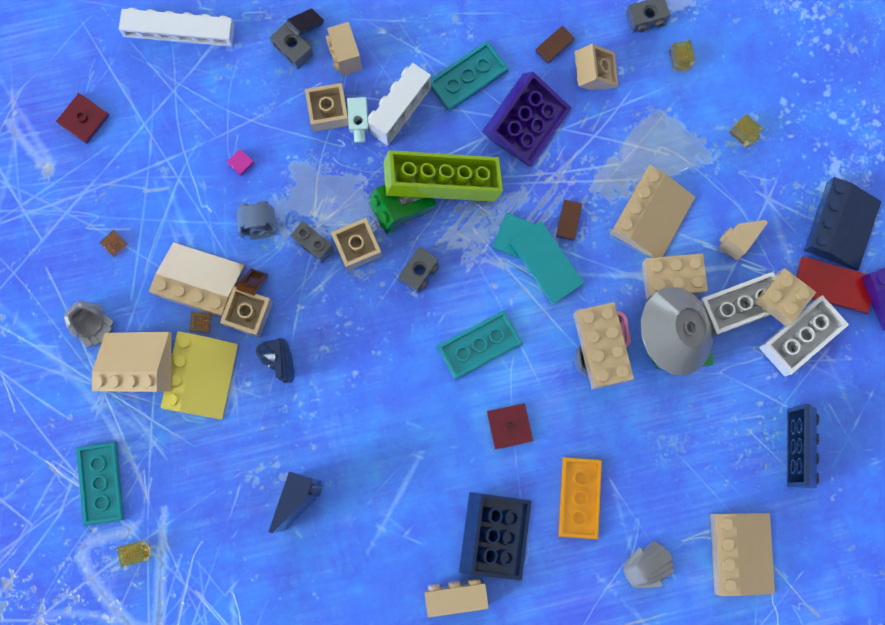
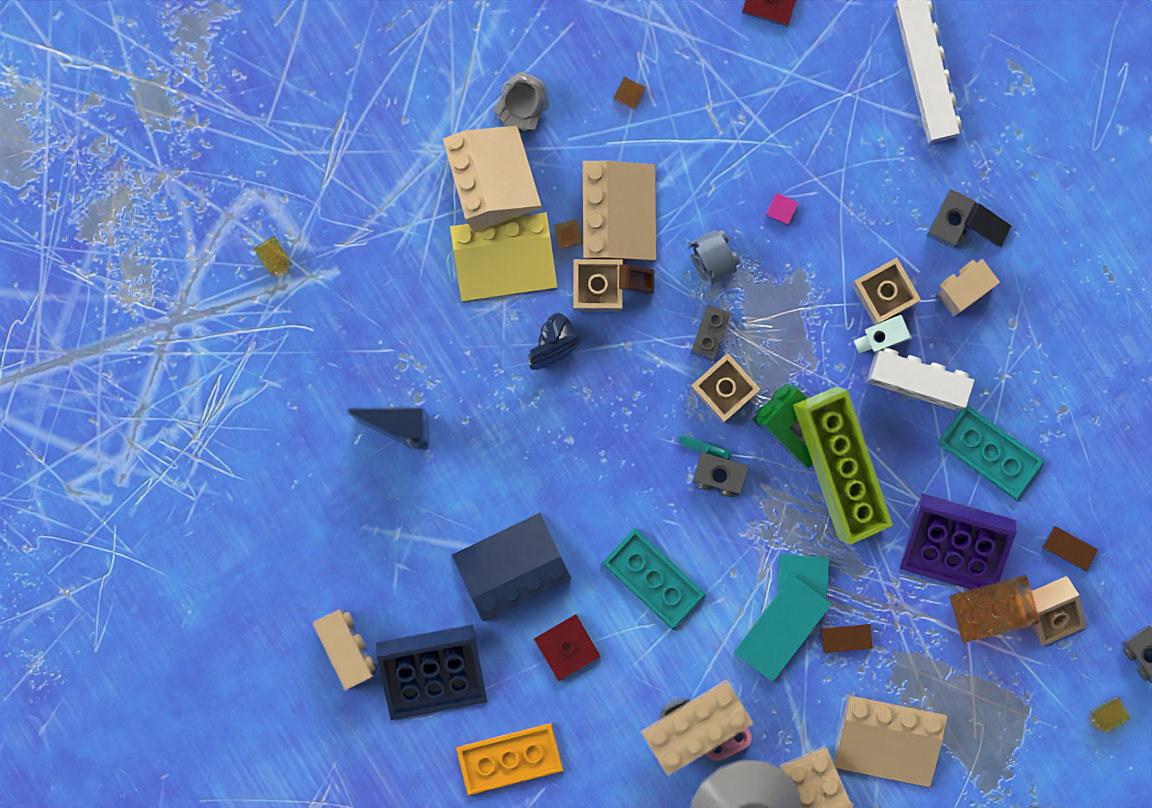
camera: 70 degrees right, 5 degrees up
teal tile [76,442,124,526] -> none
none -> dark blue slope [452,513,571,621]
none -> teal piece [679,434,732,459]
none -> clear orange brick [949,574,1040,643]

